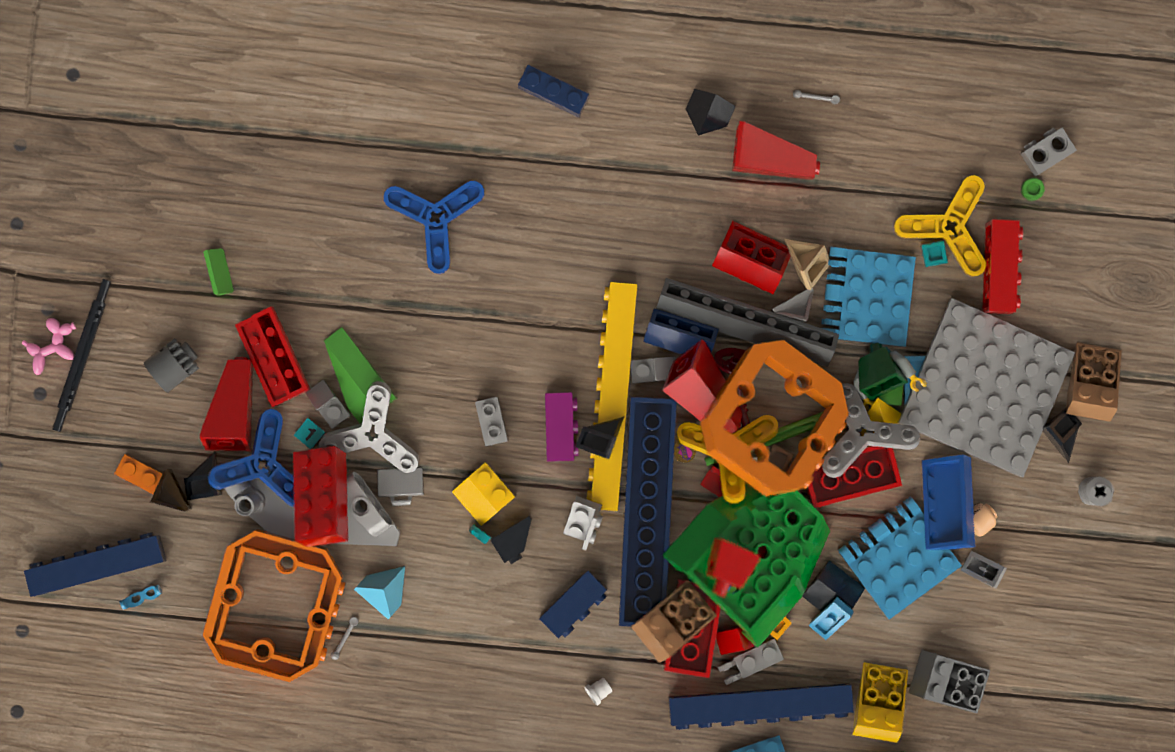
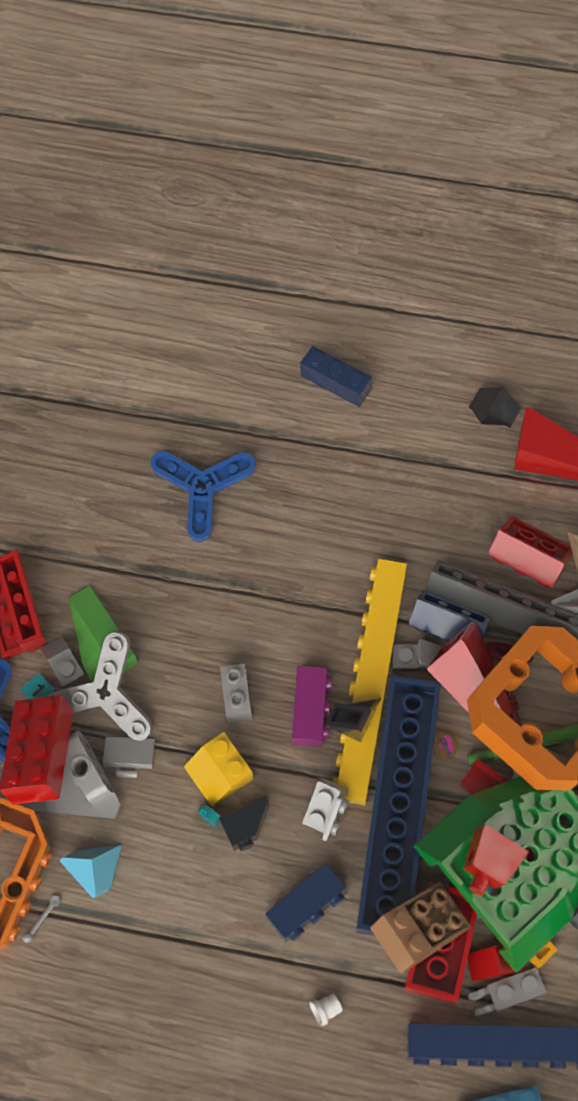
camera: 10 degrees right, 20 degrees down
yellow piece [677,415,778,503] -> none

